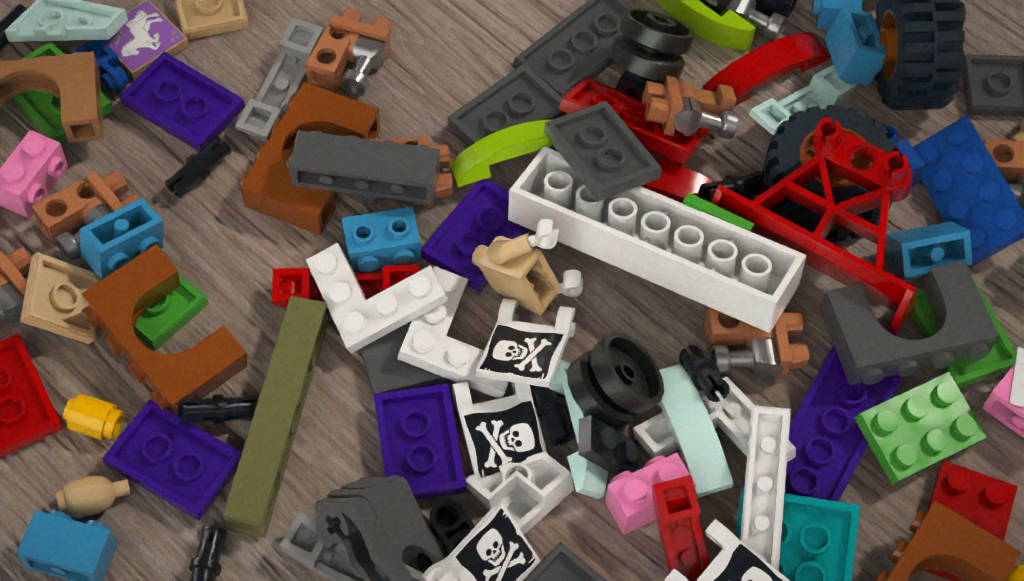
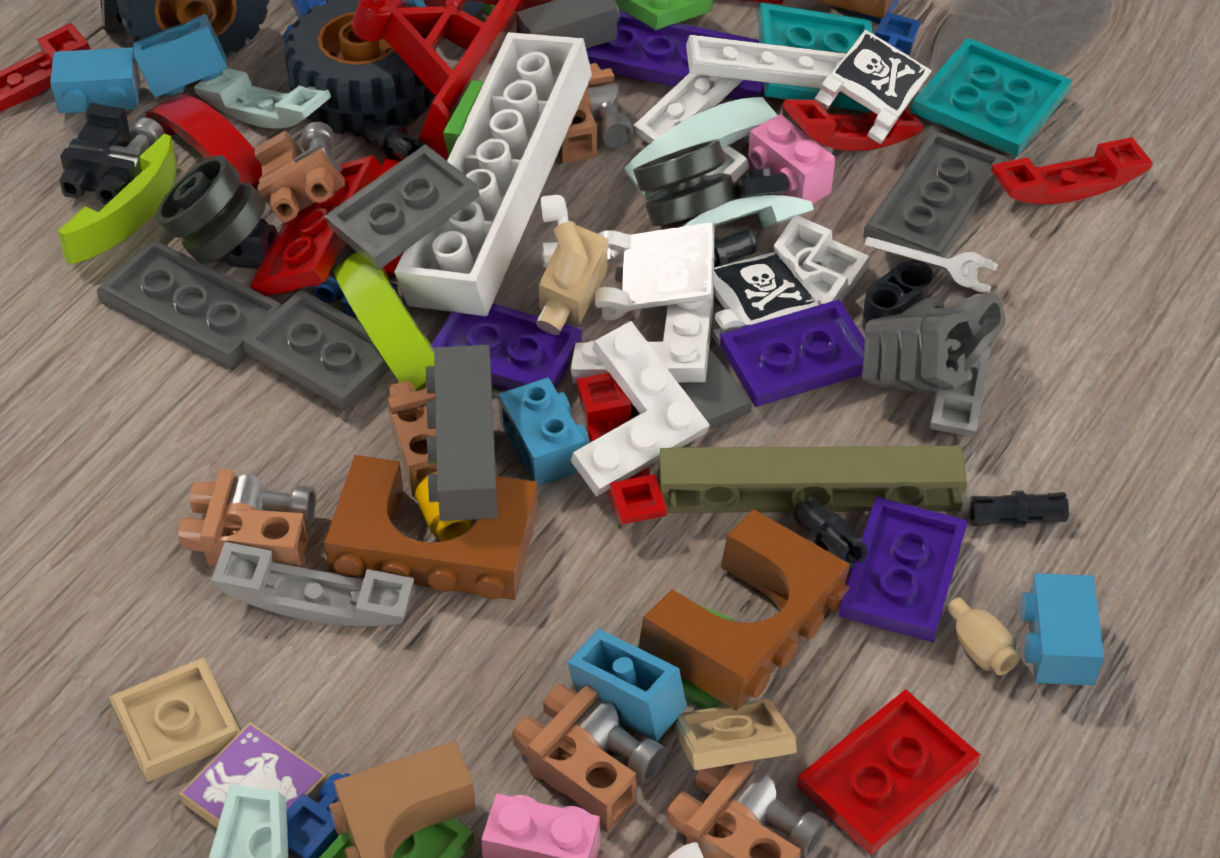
camera: 100 degrees left, 10 degrees down
yellow brick [63,393,125,441] -> none
dark purple plate [119,52,245,151] -> none
black pin [165,136,231,198] -> none
black pin [679,345,730,402] -> none

